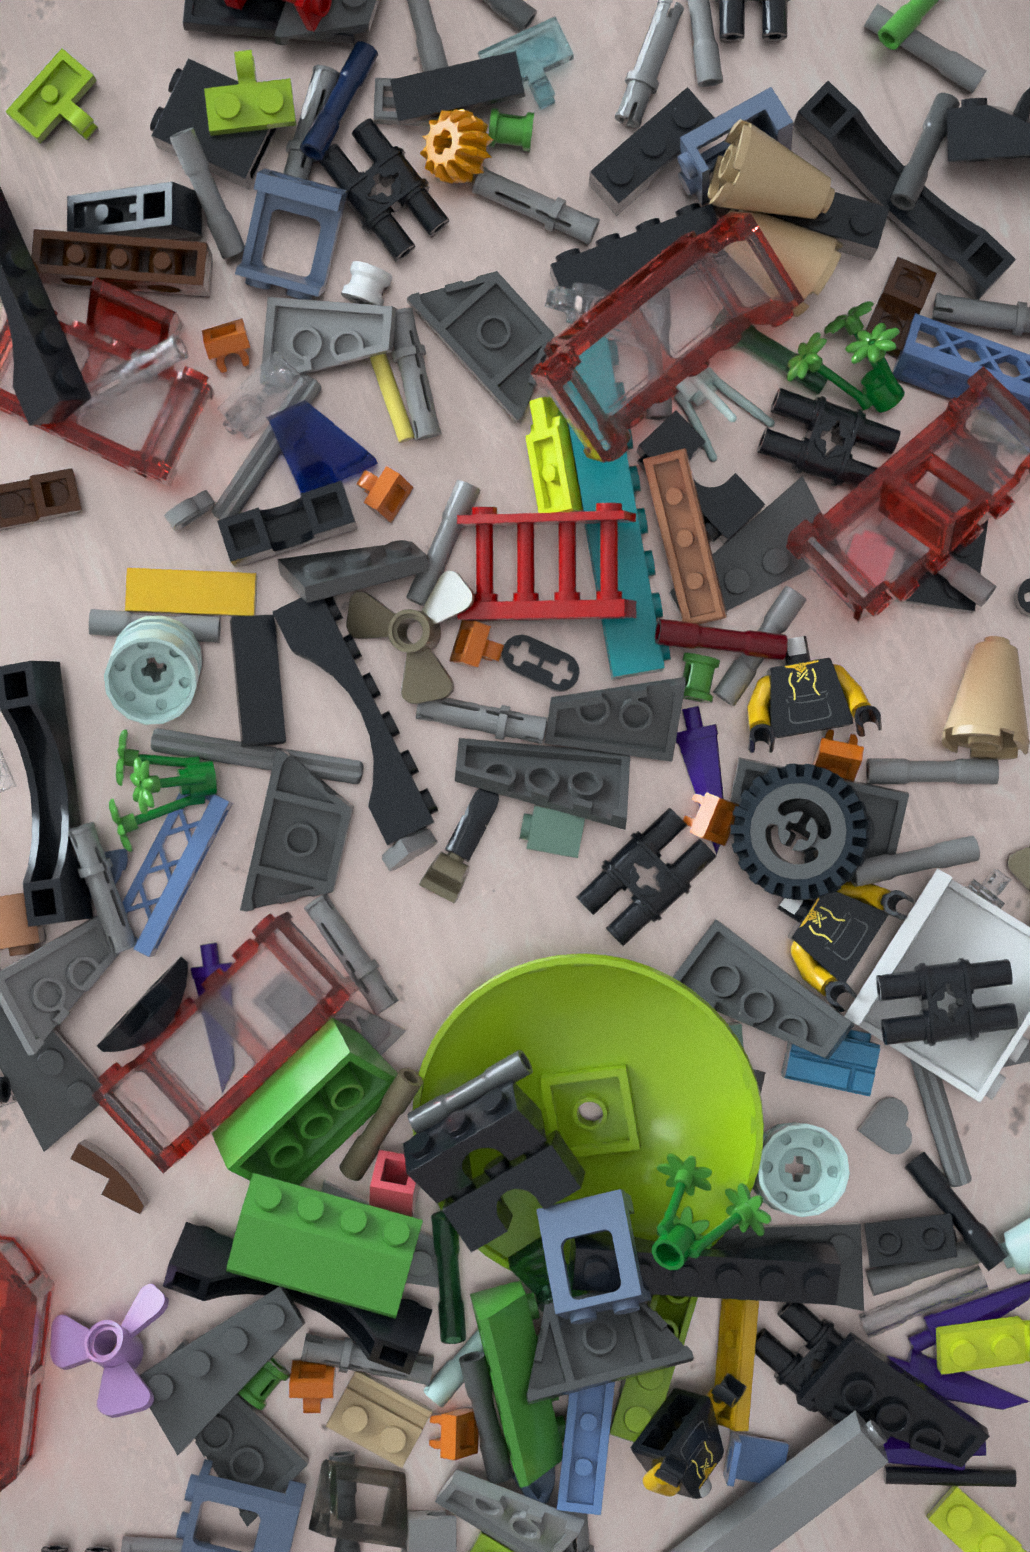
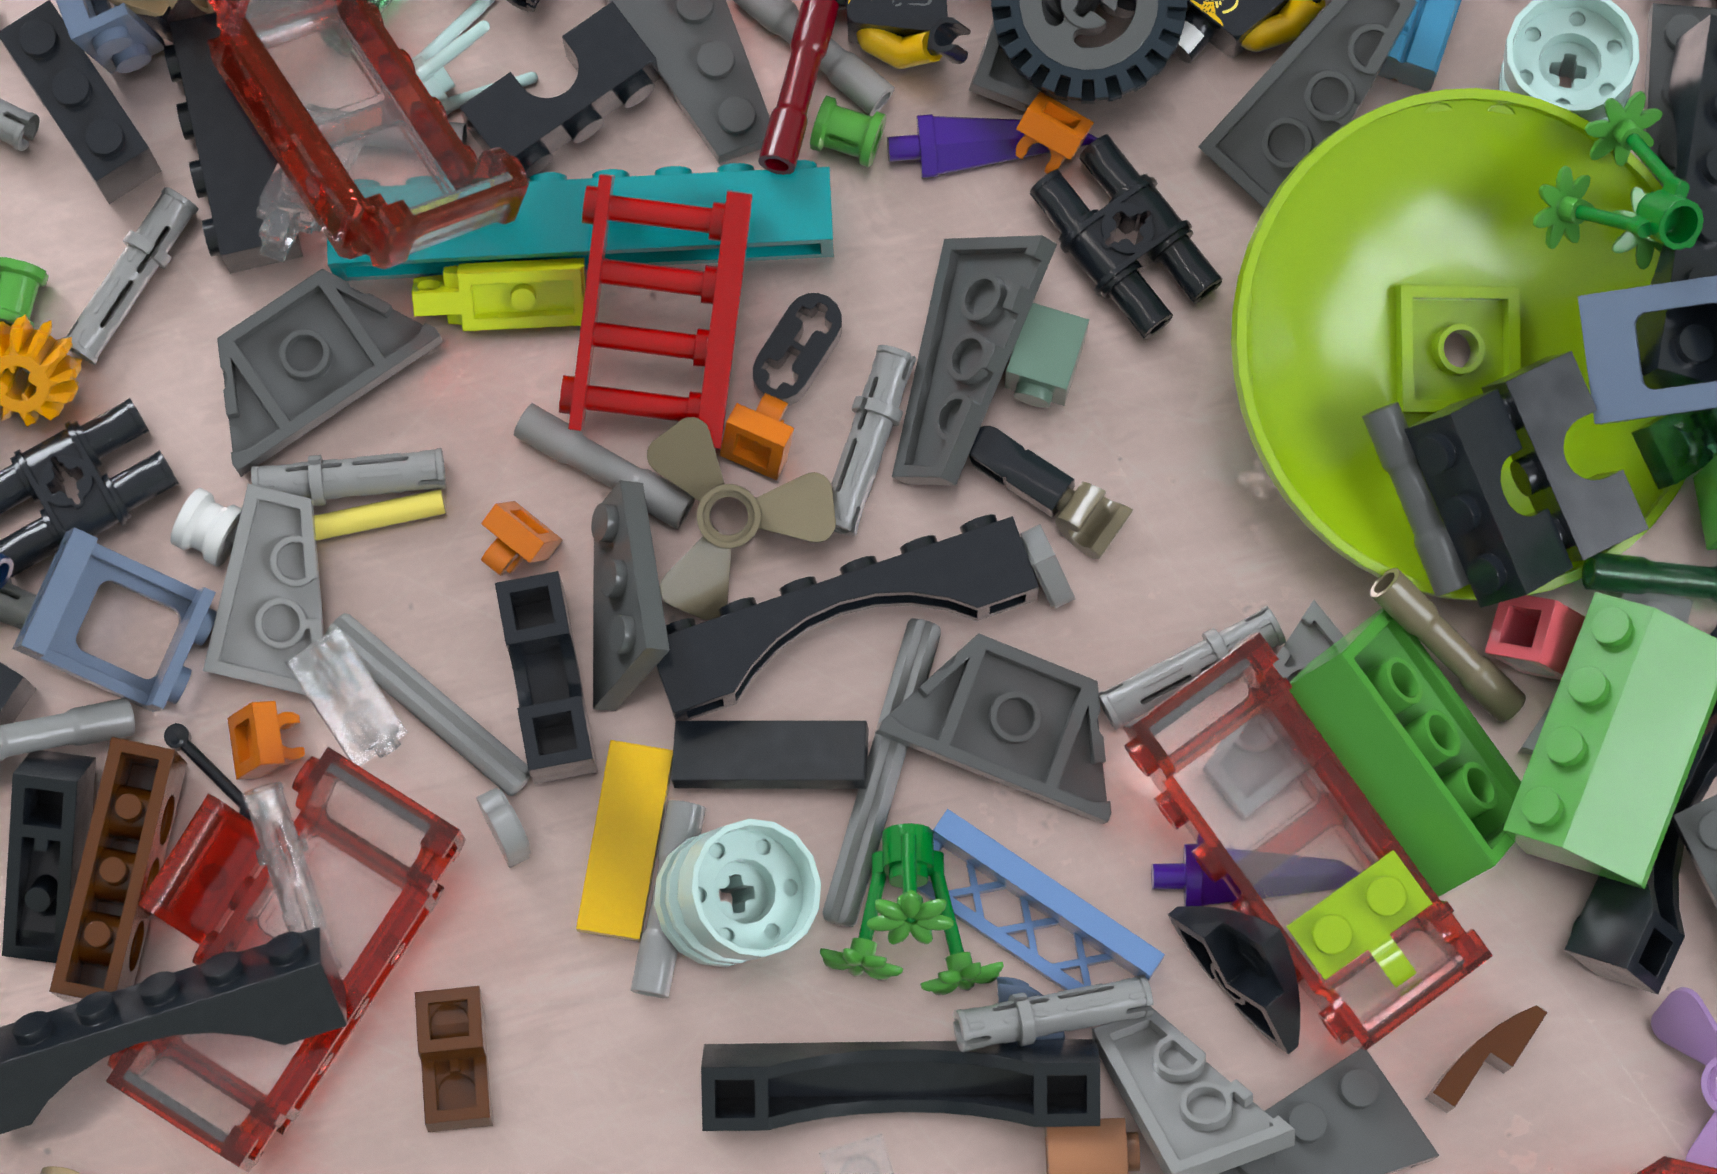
camera: 75 degrees left, 10 degrees down
clear blue wing [266,400,378,494] -> none
dark grey wing [544,677,686,762] -> none
nougat tile [643,448,728,625] -> none
none -> black hinge [164,723,265,824]
none -> lime plate [1286,850,1433,988]

